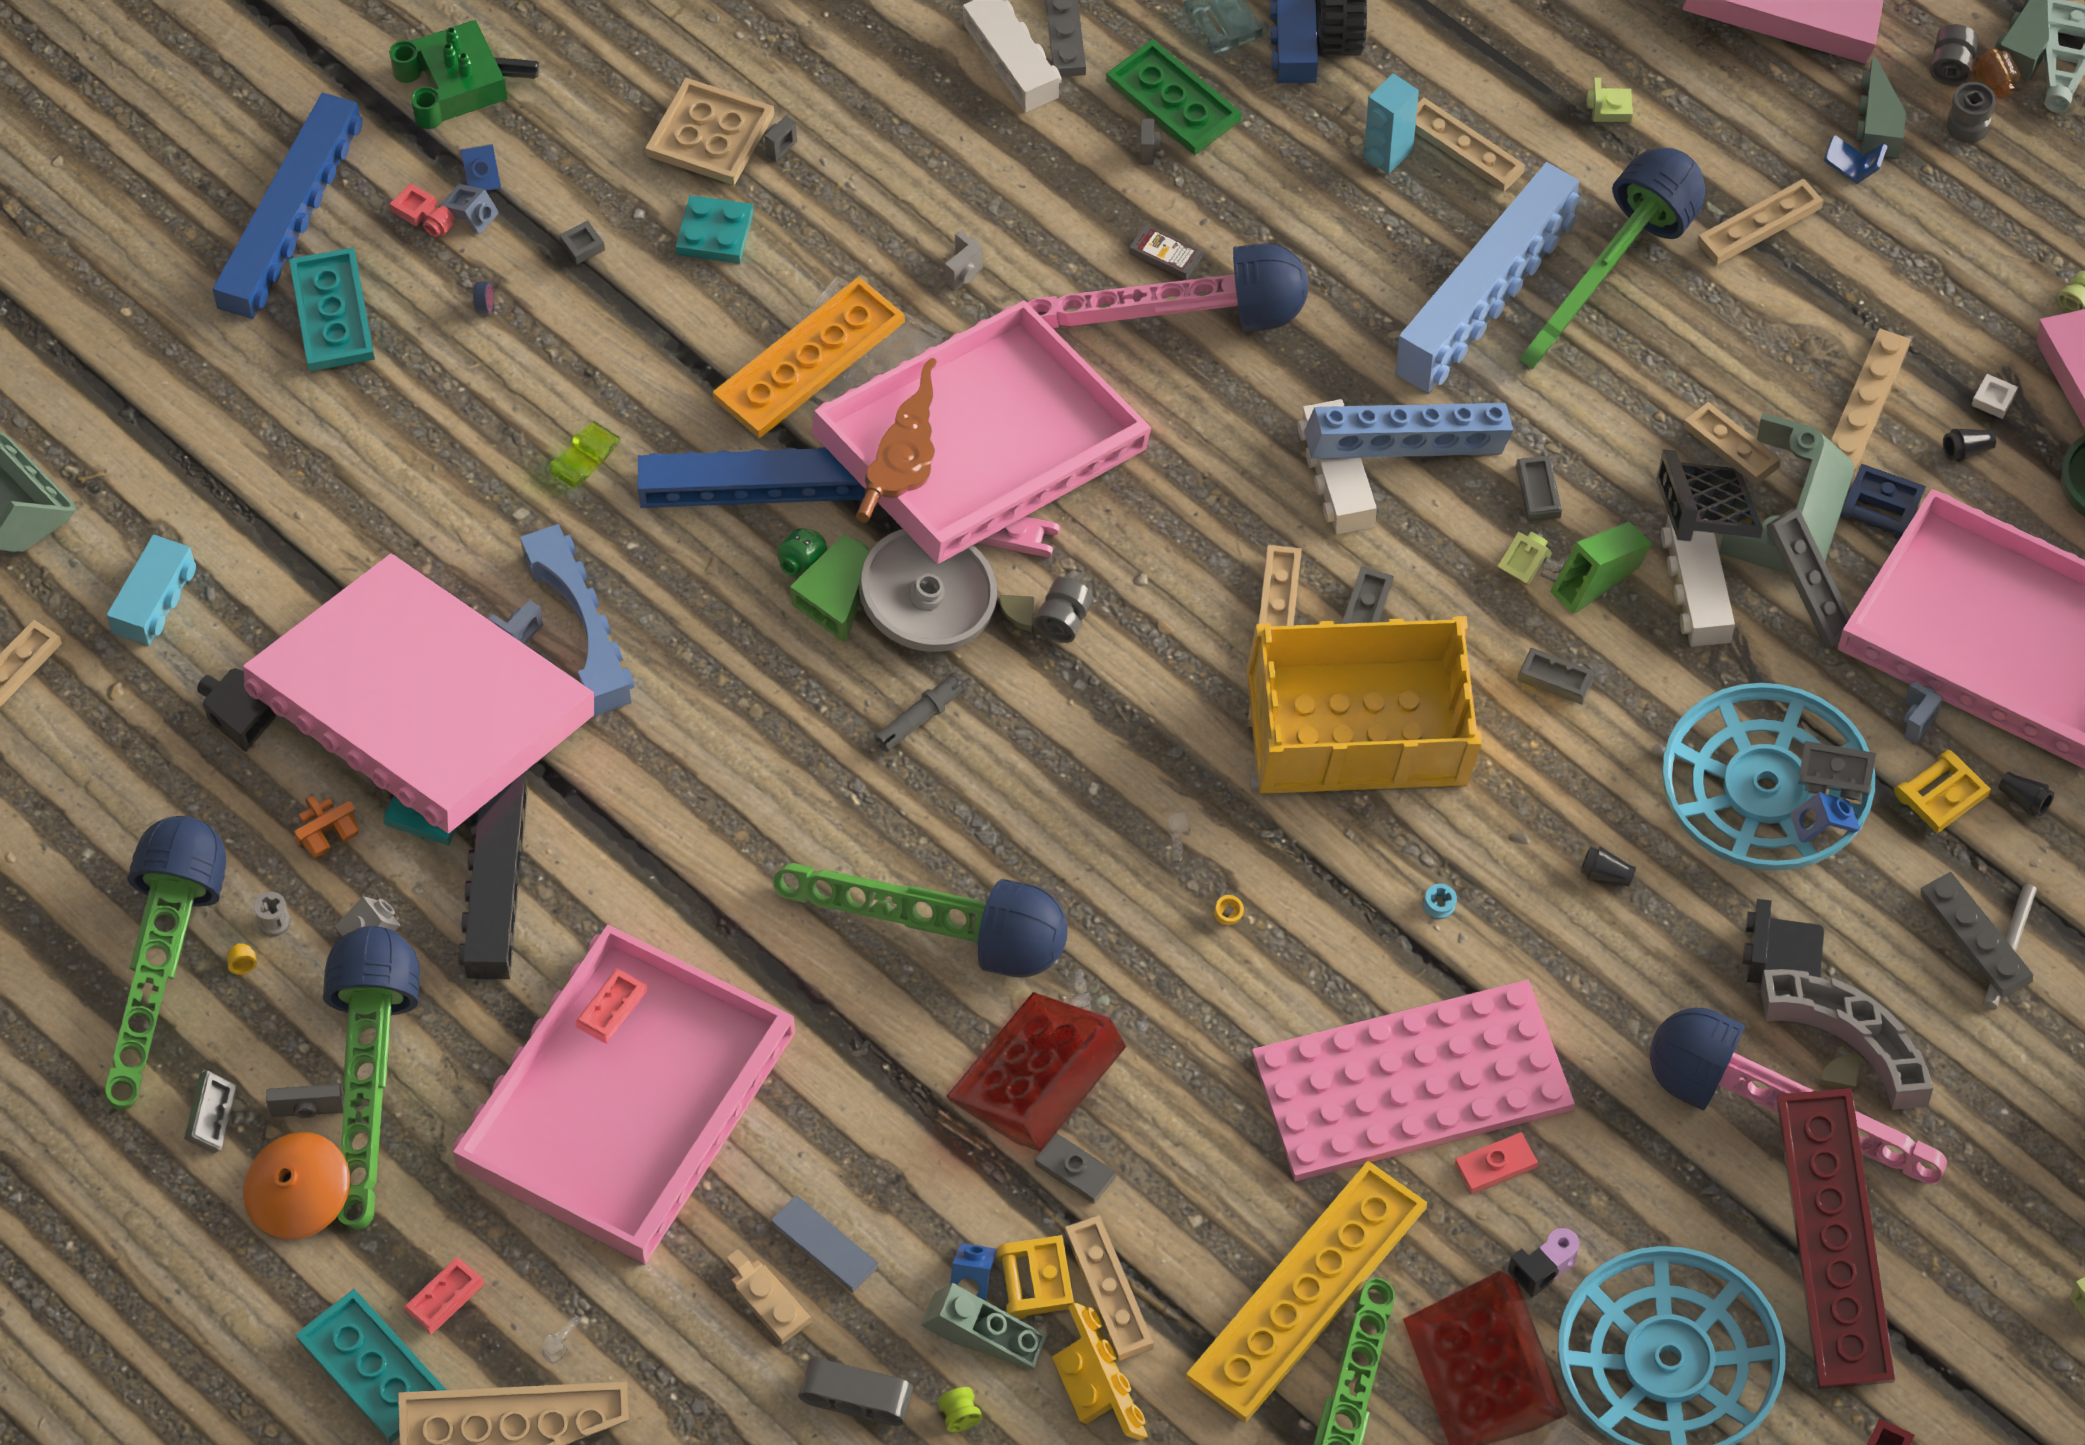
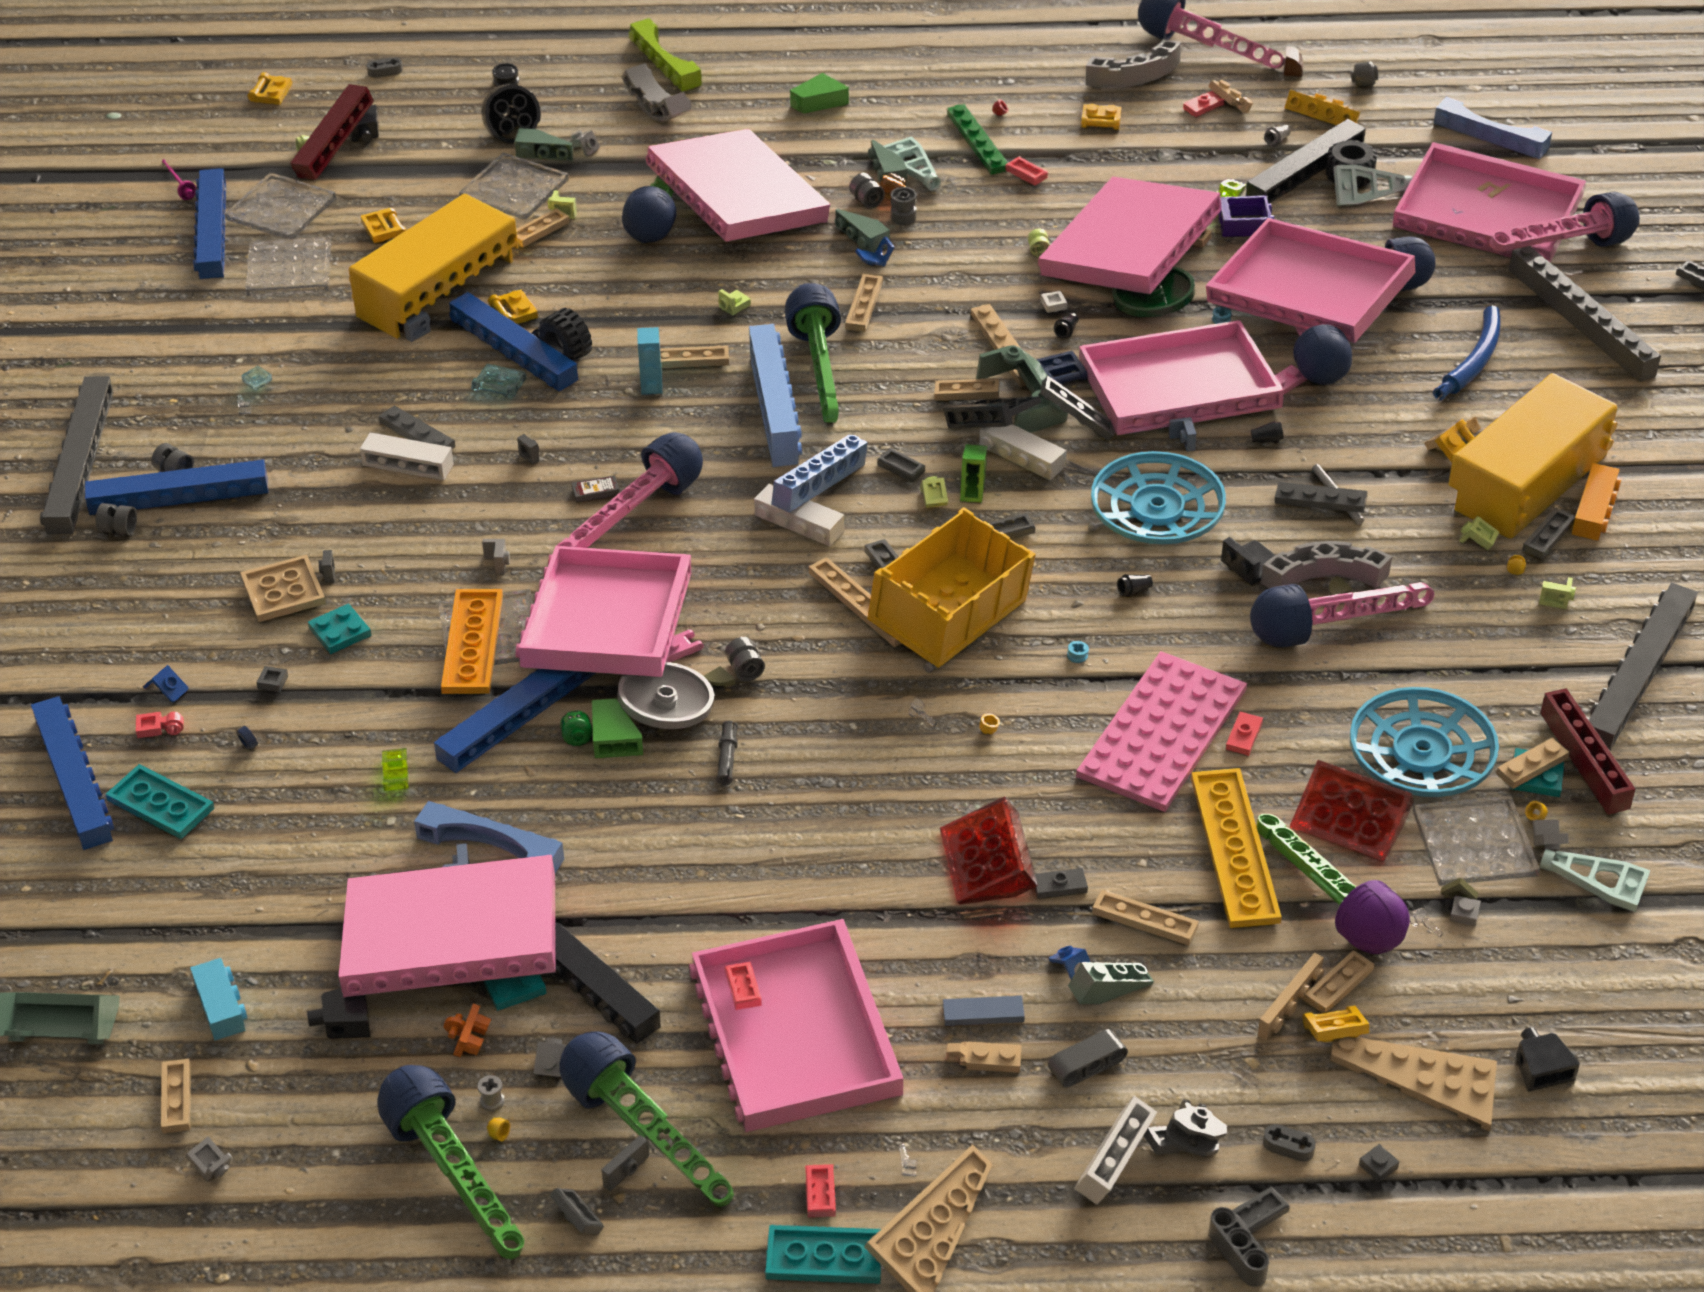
camera: 45 degrees left, 15 degrees down
orange dish [243,1132,350,1240] -> none
green piece [389,19,539,129] -> none
sand blue bracket [439,184,498,234] -> none
piece [773,863,1068,978] -> none
dark orange piece [856,358,937,523] -> none
lime wheel [937,1387,982,1433] -> none
yellow plate [996,1235,1074,1320] -> none
yellow bracket [1052,1303,1148,1441] -> none
green plate [1106,39,1242,156] -> none
leg [1508,1228,1580,1298] -> none
clear hand [1540,551,1572,582] -> none
dark red plate [1776,1088,1895,1389] -> none
blue bracket [1790,792,1860,843] -> none
dark grey bracket [1797,741,1876,801] -> none
yellow plate [1894,750,1991,834] -> none

